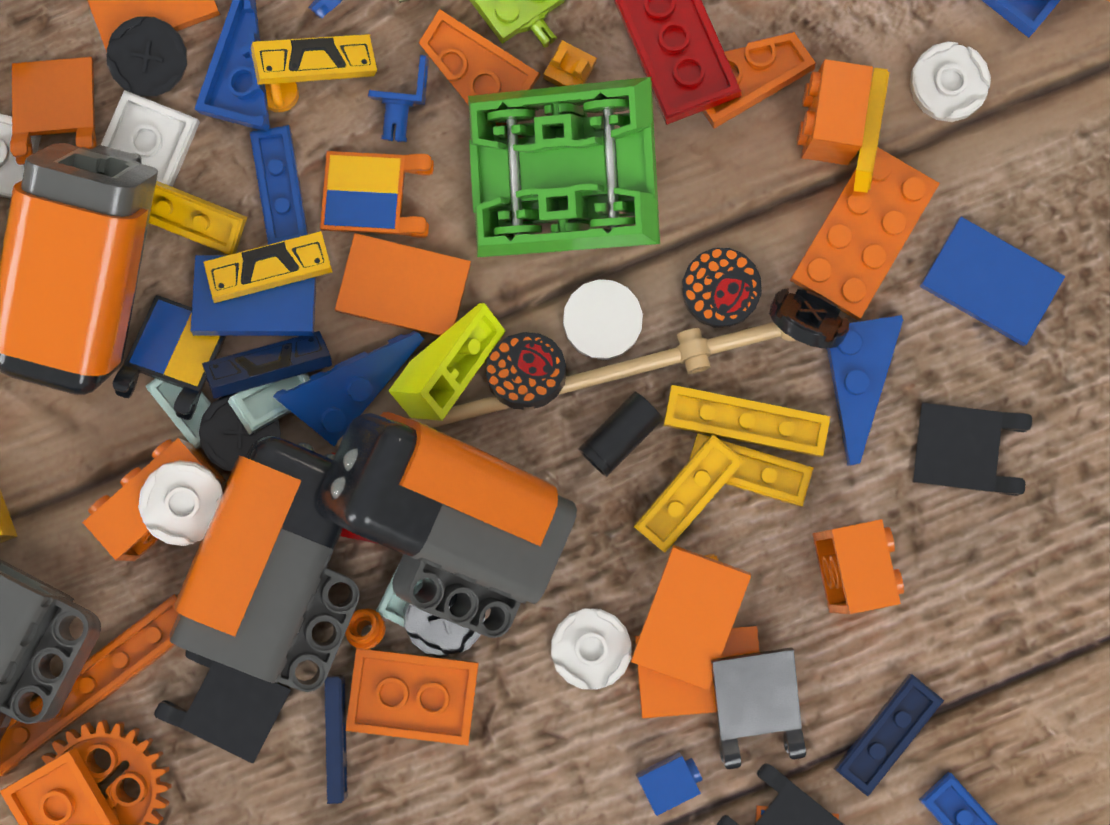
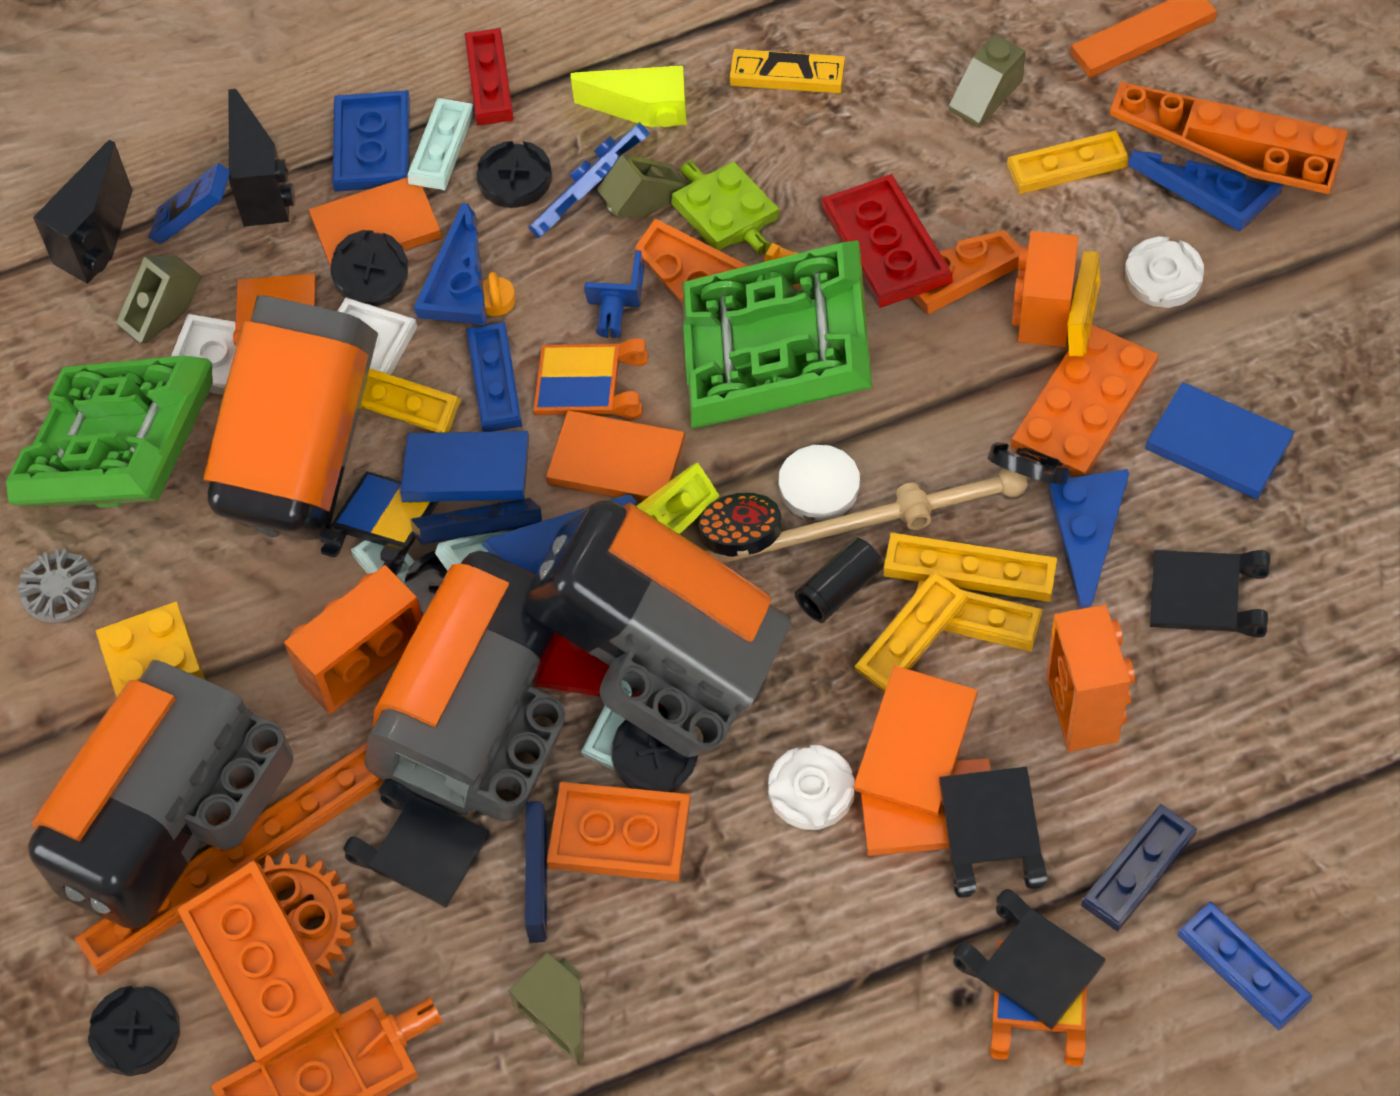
camera: 10 degrees right, 25 degrees down
white tile [138,460,223,546] -> none
yellow tile [204,231,333,303] -> none
yellow tile [251,34,377,85] -> none
orange plate [345,608,386,650] -> none
blue brick [636,752,703,816] -> none
tile [682,248,762,328] -> none

